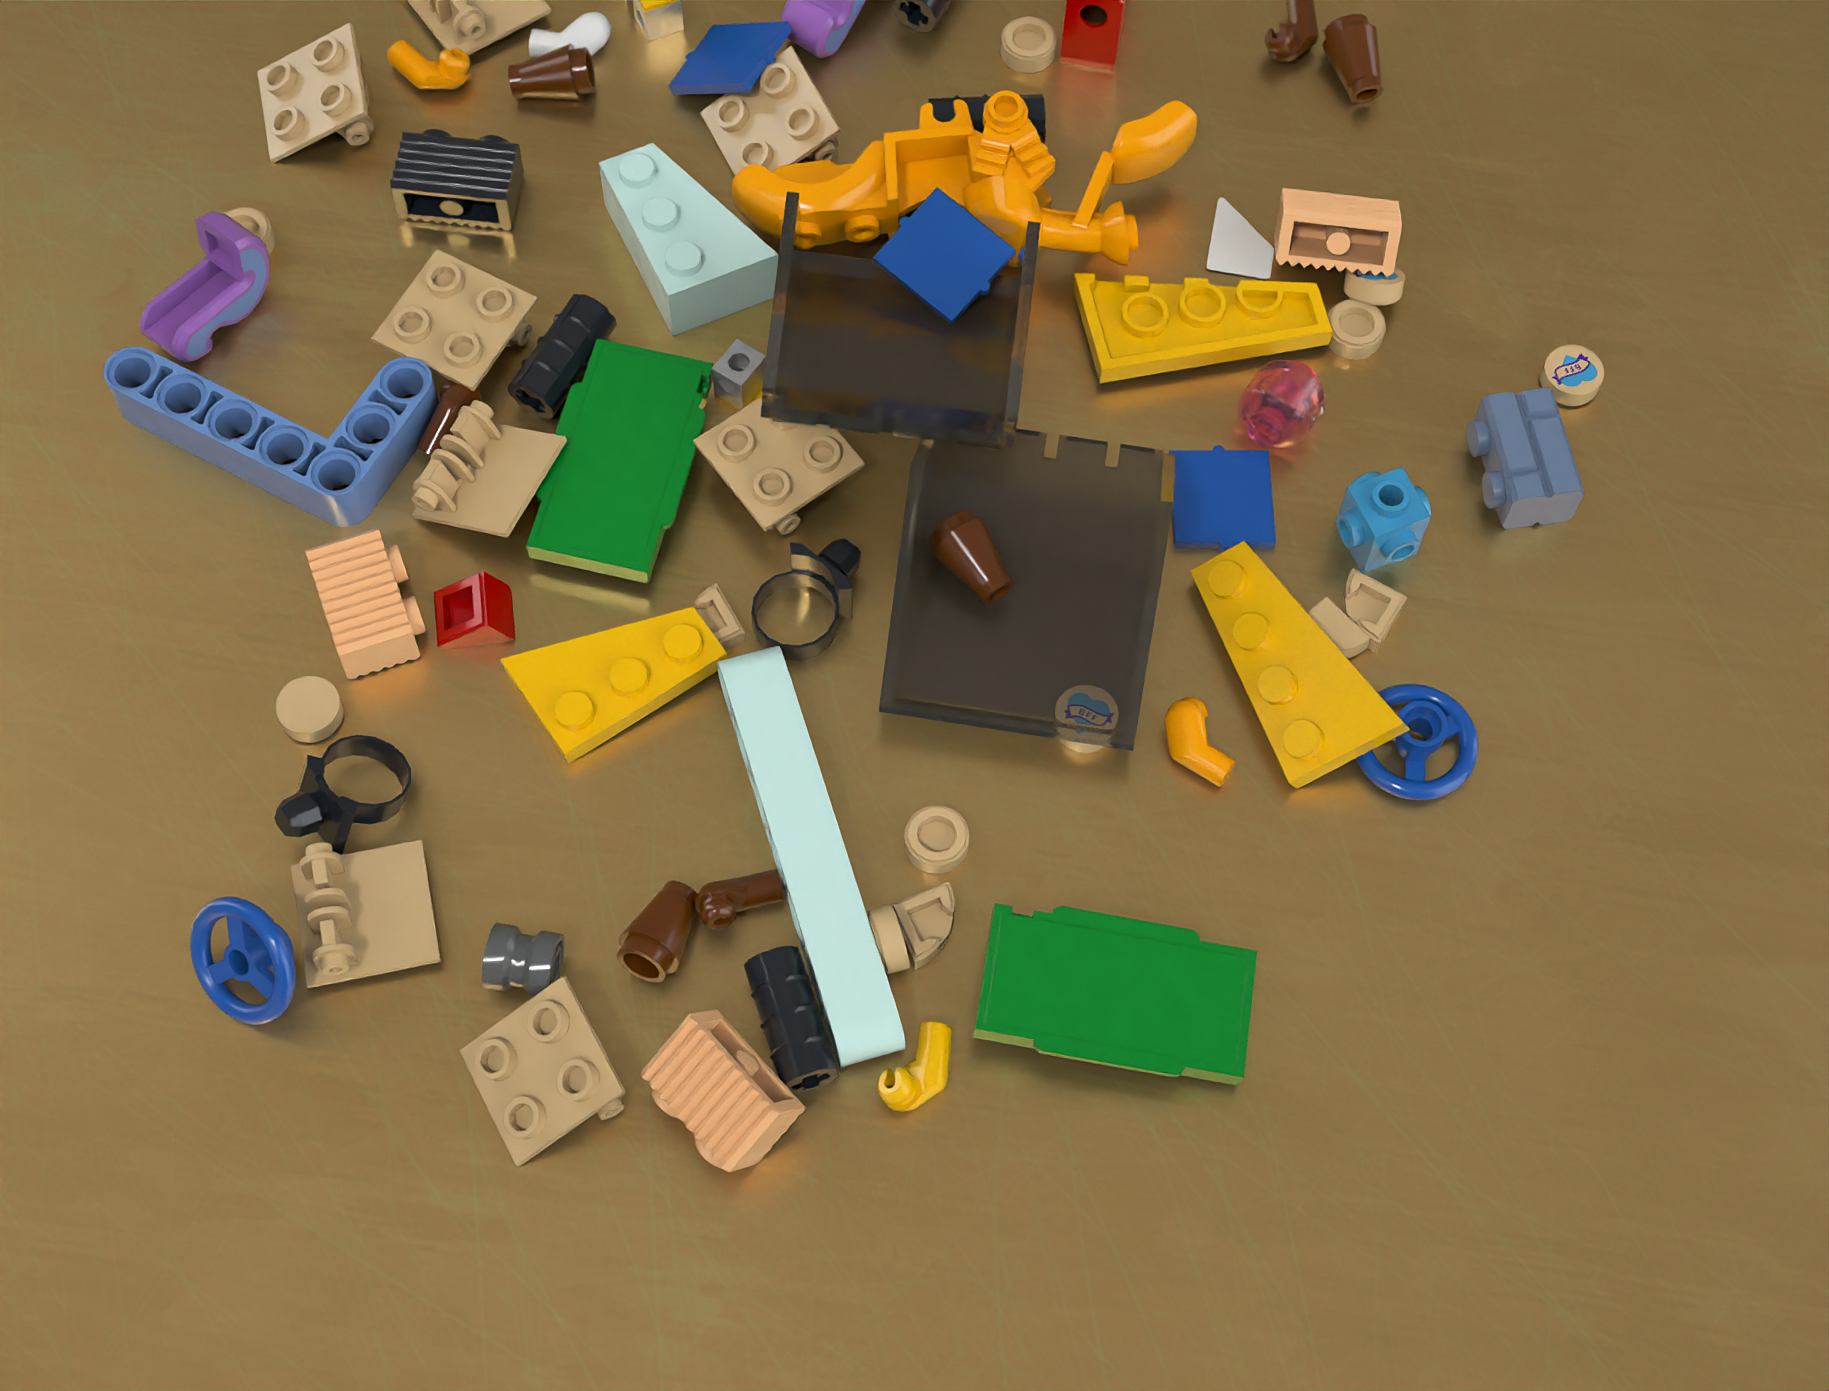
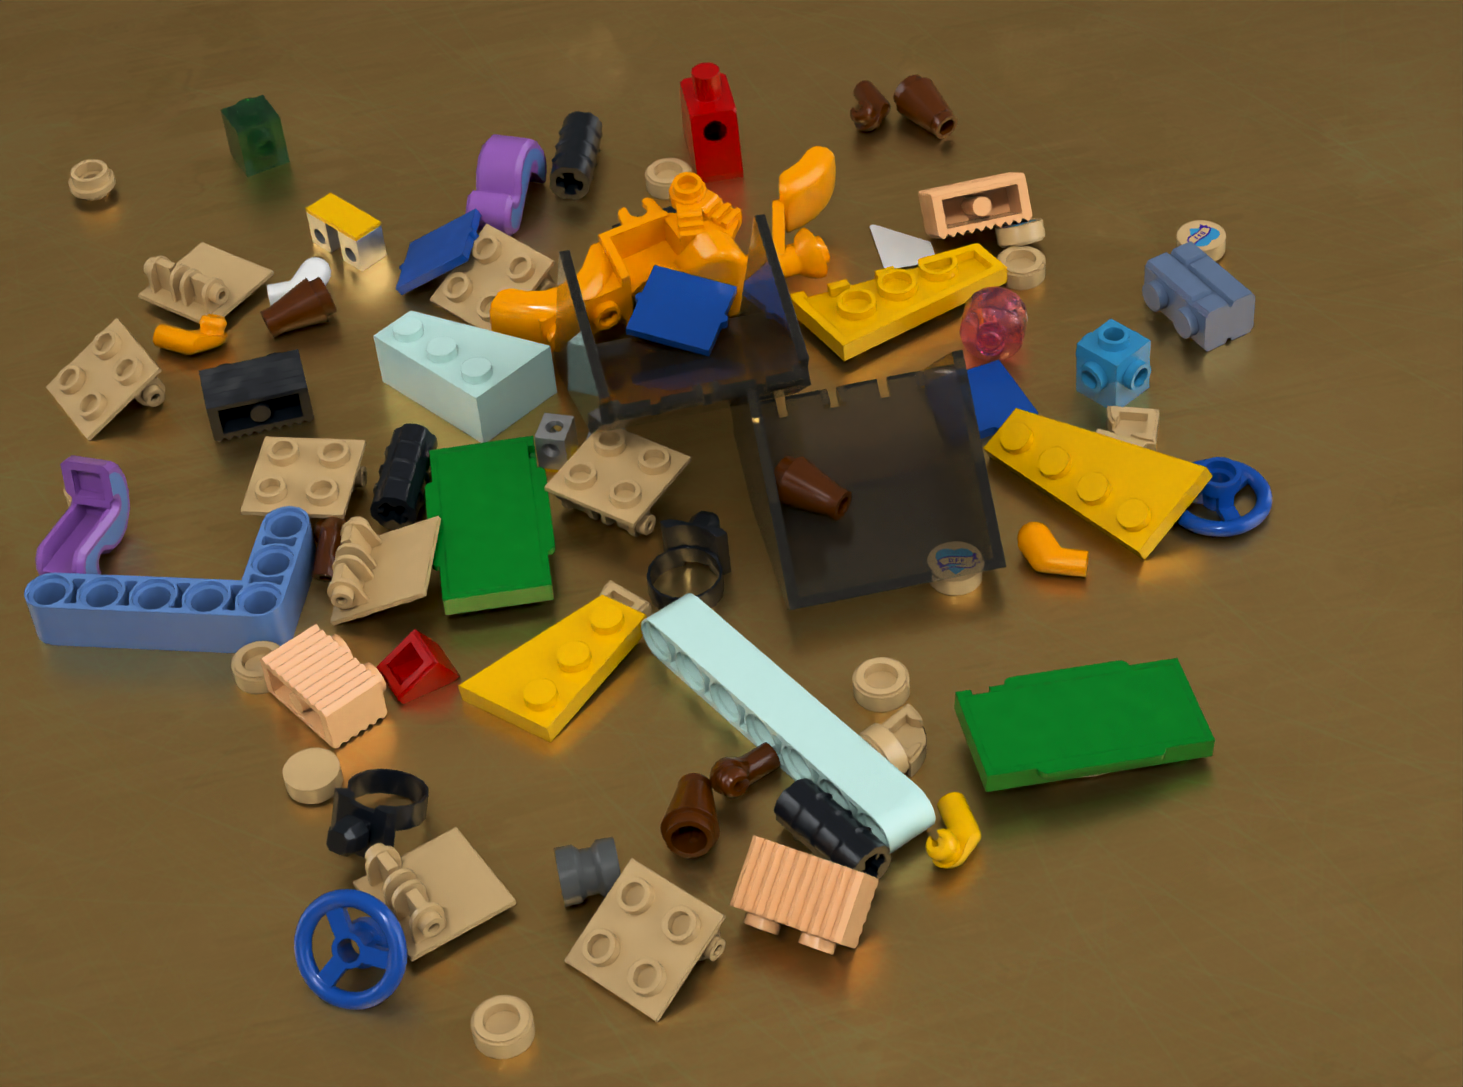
camera: 15 degrees left, 20 degrees down
none -> tan tile [231,641,280,694]
none -> tan tile [470,995,535,1059]

